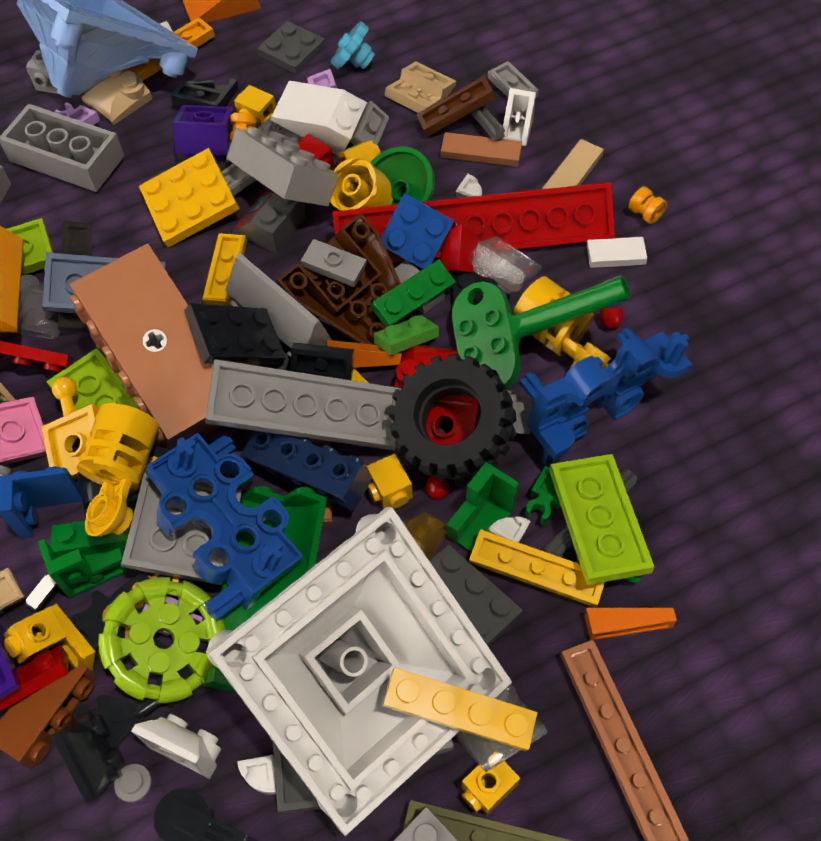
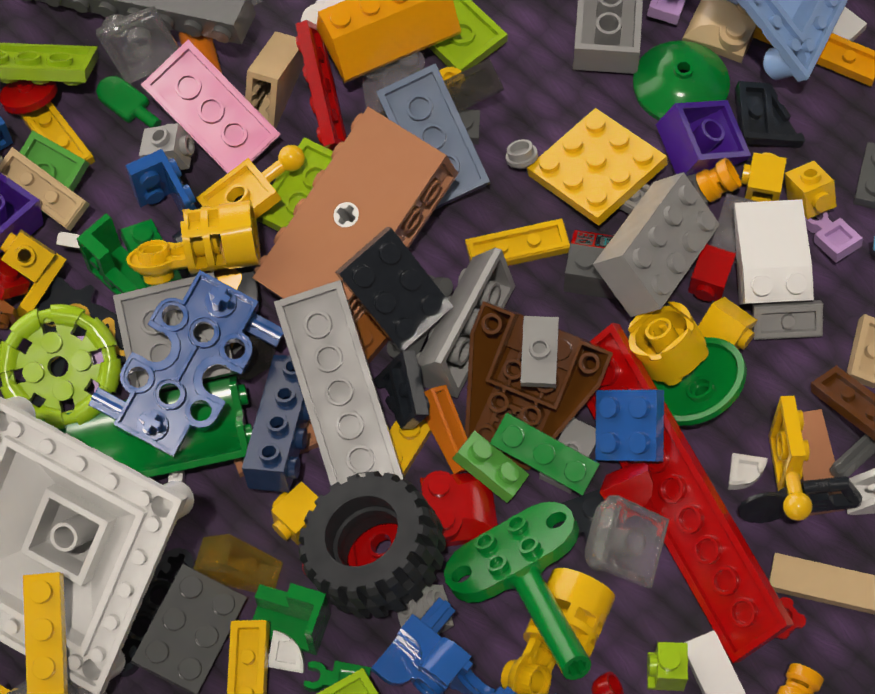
camera: 70 degrees right, 5 degrees up
none -> light grey plate [505,139,538,169]
none -> green dish [633,40,730,121]
none -> lime brick [647,642,688,691]
none -> black piece [738,476,862,523]
none -> yellow plate [768,396,813,521]
none -> yellow brick [785,161,837,219]

